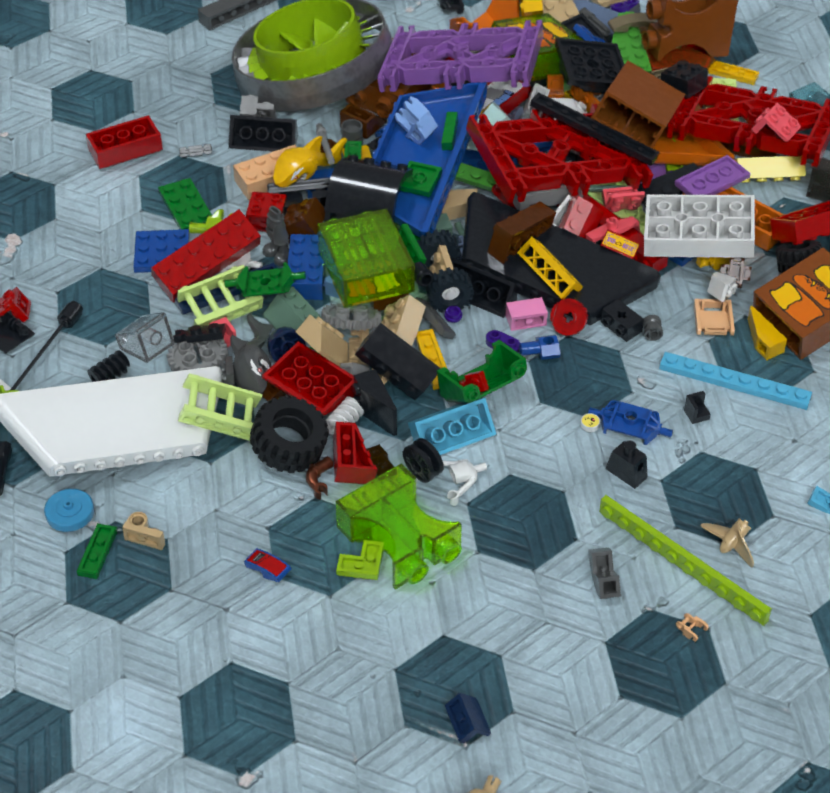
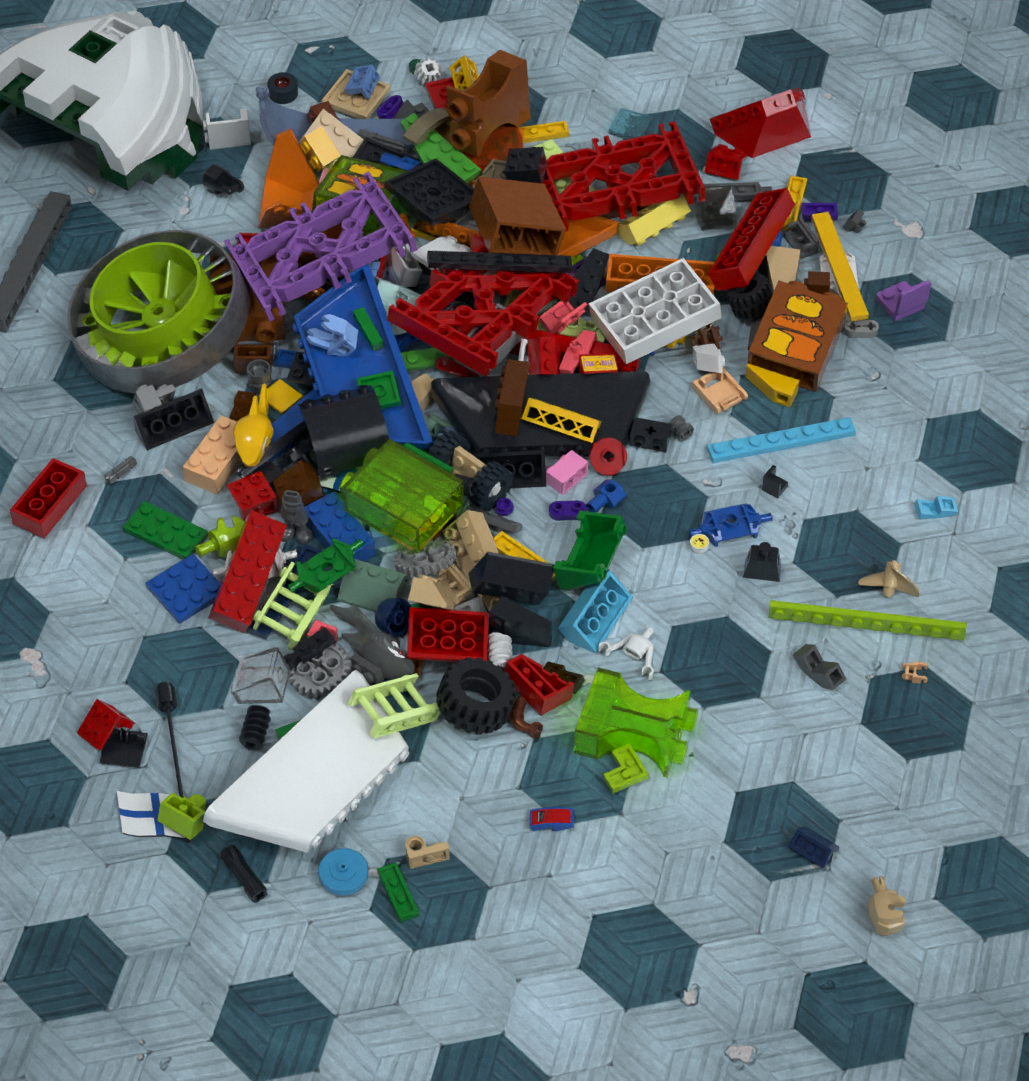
camera: 35 degrees left, 5 degrees up
light grey bar [316,123,335,165] -> none
green plate [344,141,362,159] -> none
black wheel [402,438,444,483] -> none
red plate [459,371,489,392] -> none
medium lavender tile [674,155,751,195] -> none
coral bracket [752,103,801,142] -> none

